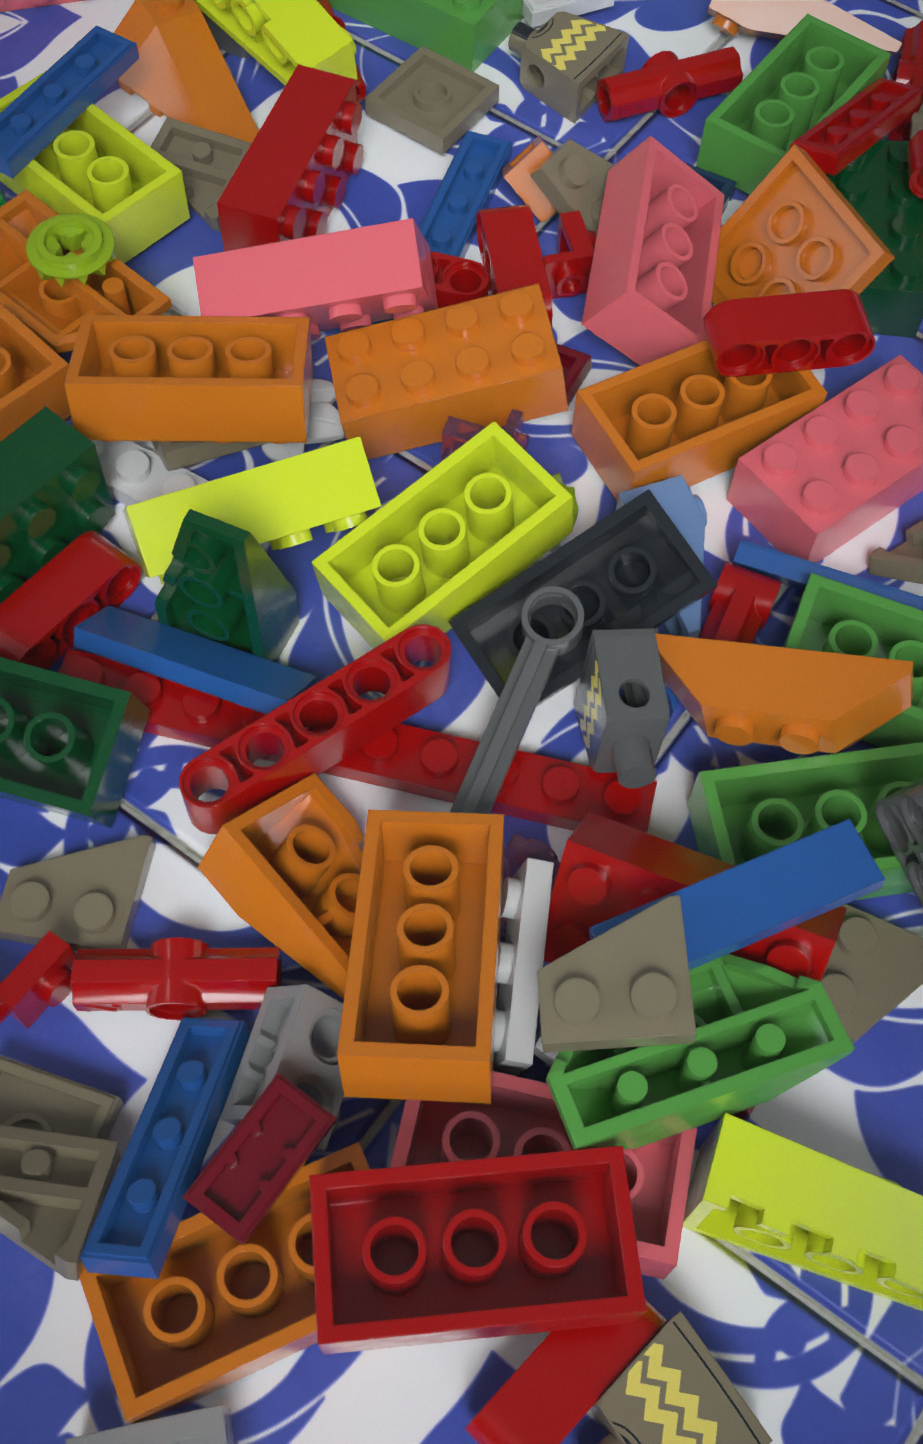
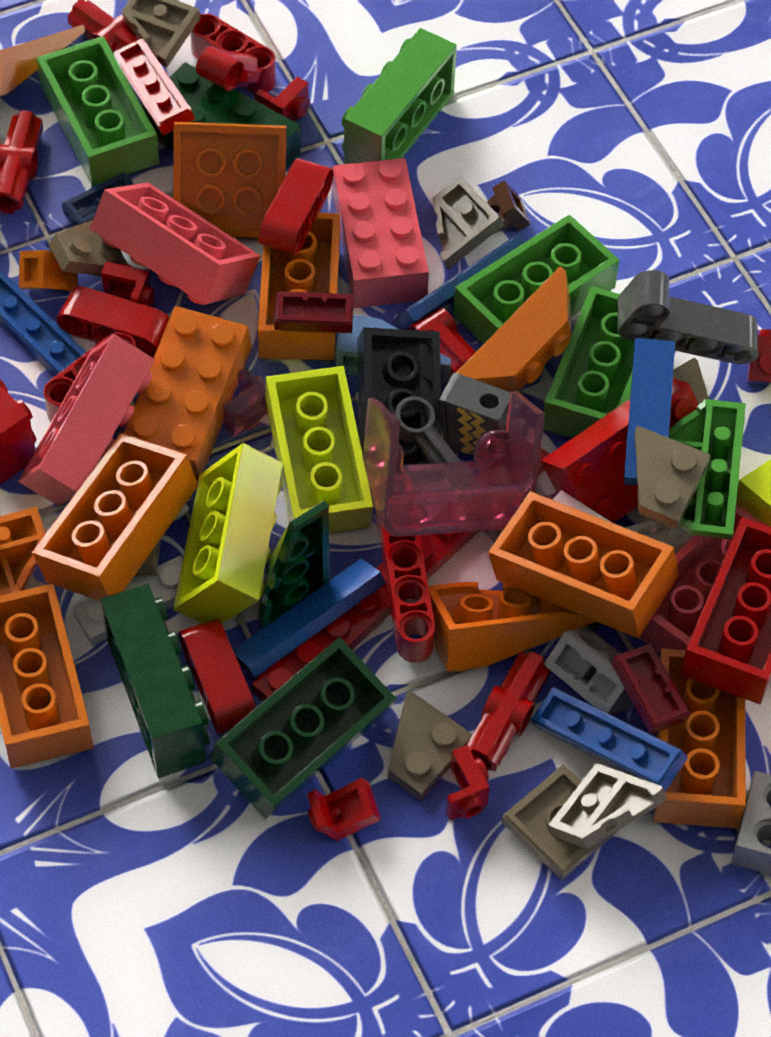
camera: 60 degrees left, 5 degrees down
none -> dark red plate [274,291,354,333]
none -> clear pink windscreen [363,391,545,537]

